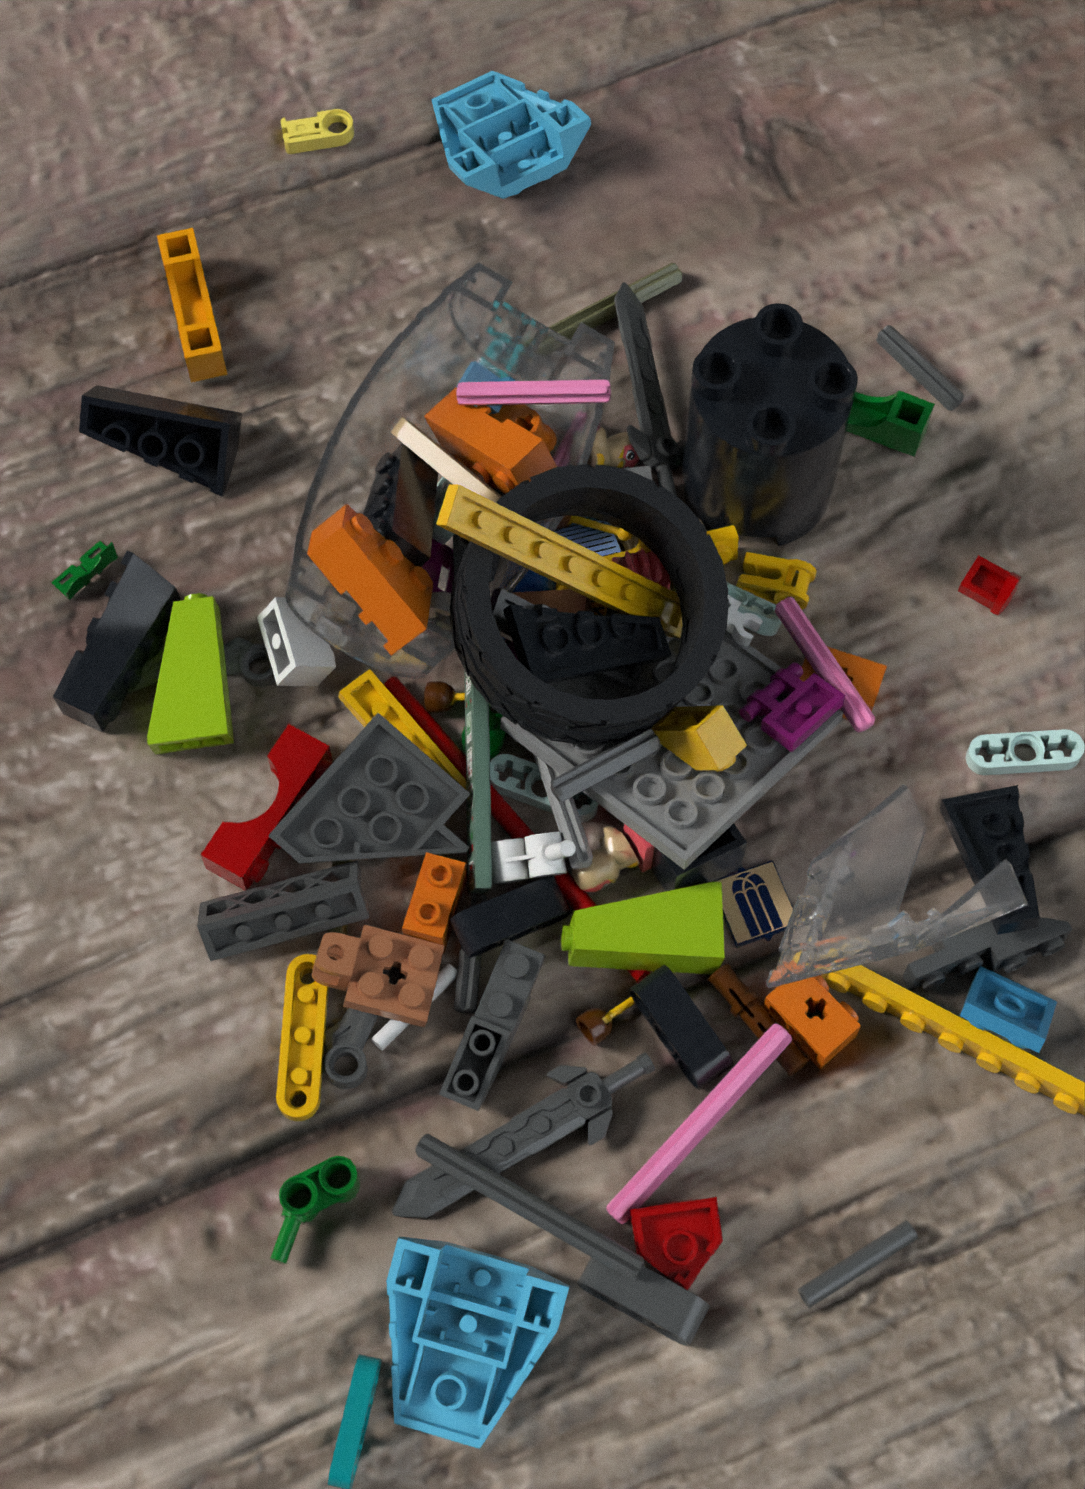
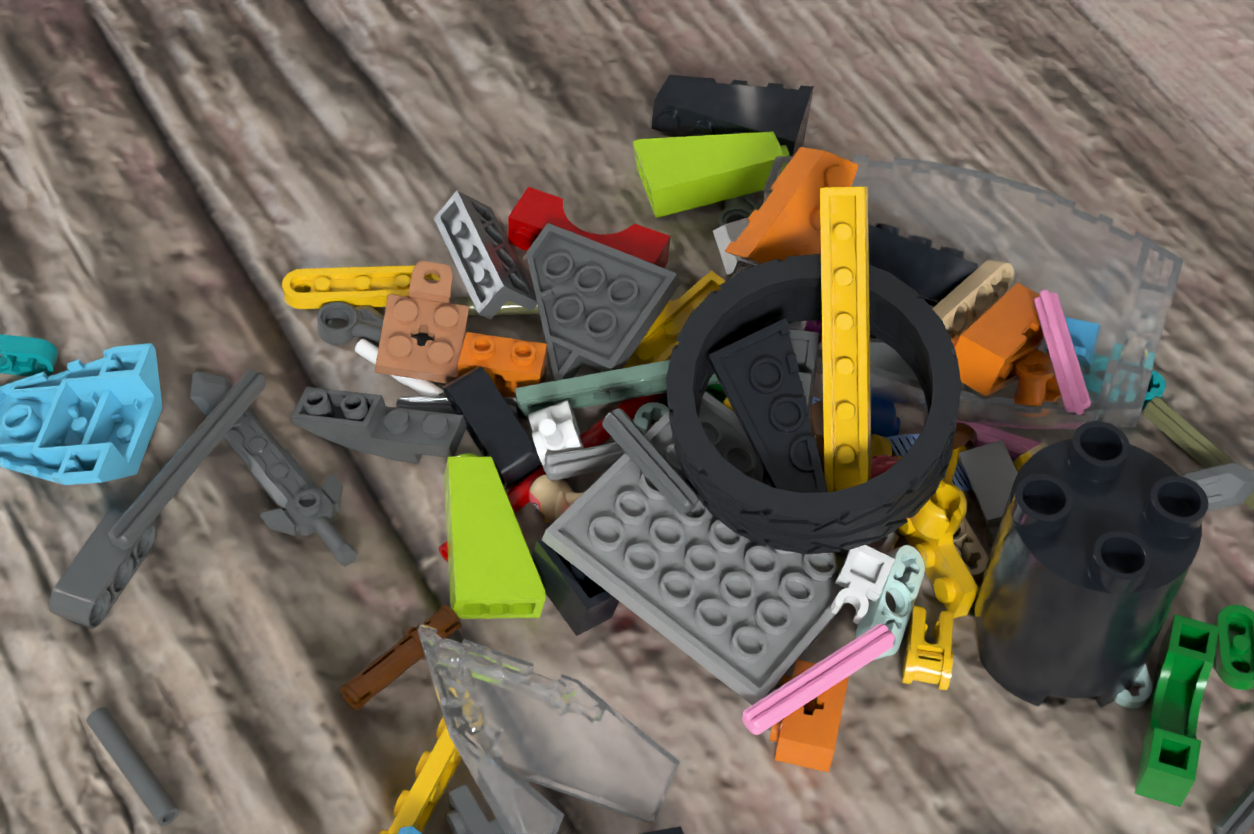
camera: 80 degrees right, 15 degrees down
green piece [51,541,118,600] -> none
black wedge [79,385,242,497] -> none
light orange arch [157,228,228,382] -> none
green beam [270,1156,360,1265] -> none
reddish brown hinge [576,997,635,1046] -> none
bright pink axle [606,1023,792,1225] -> none
black beam [629,965,734,1090] -> none
red plate [630,1197,723,1290] -> none
yellow slope [651,705,747,772] -> none
piece [712,860,800,948] -> none
magenta plate [739,662,846,752] -> none
orange brick [763,965,861,1069] -> none

